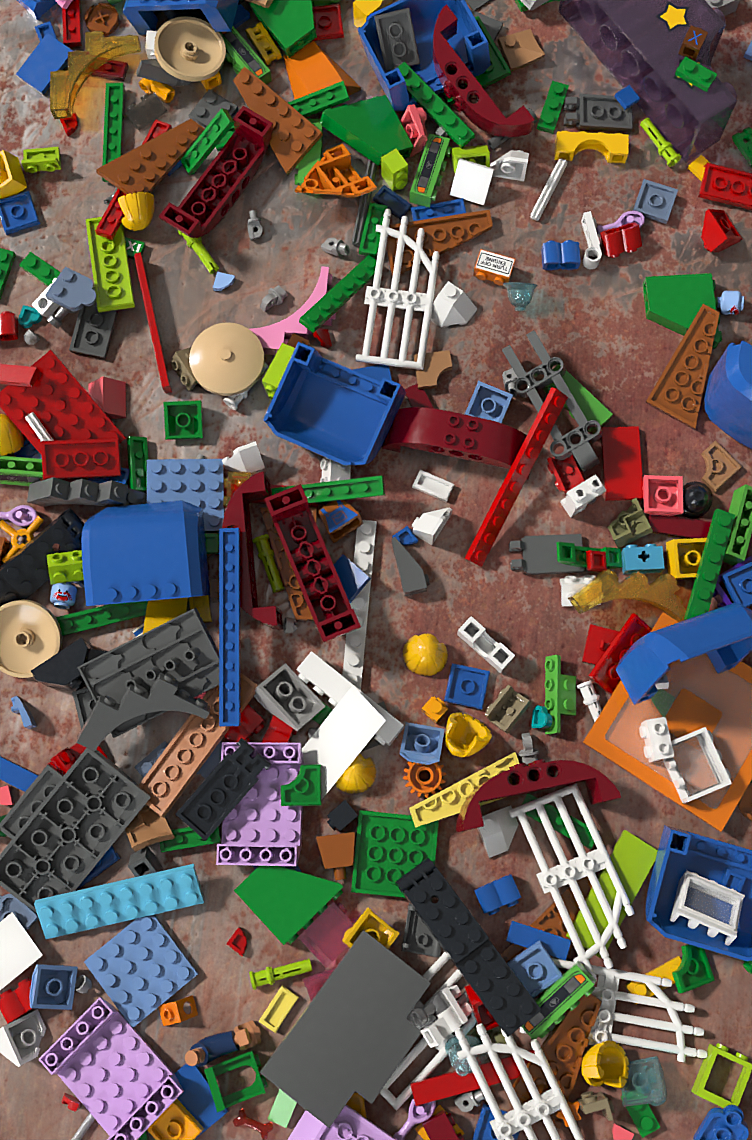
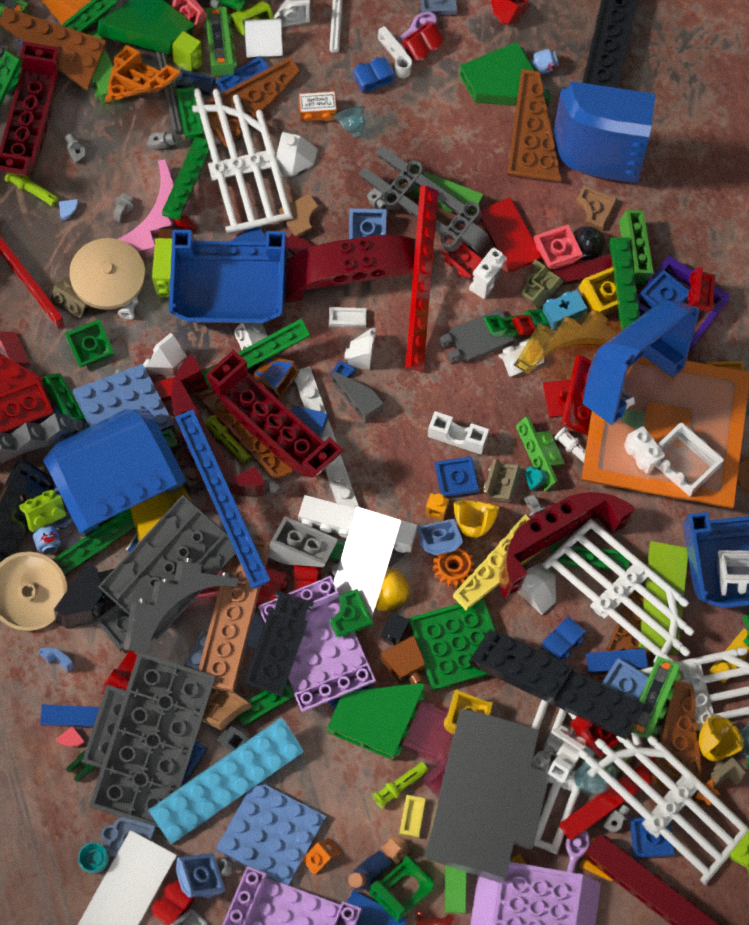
camera: 30 degrees left, 10 degrees down
clear yellow bracket [223,472,252,508] -> none
red tile [226,927,247,956] -> none
dark grey piece [401,903,441,957] -> none
yellow hair [403,633,448,676] -> none

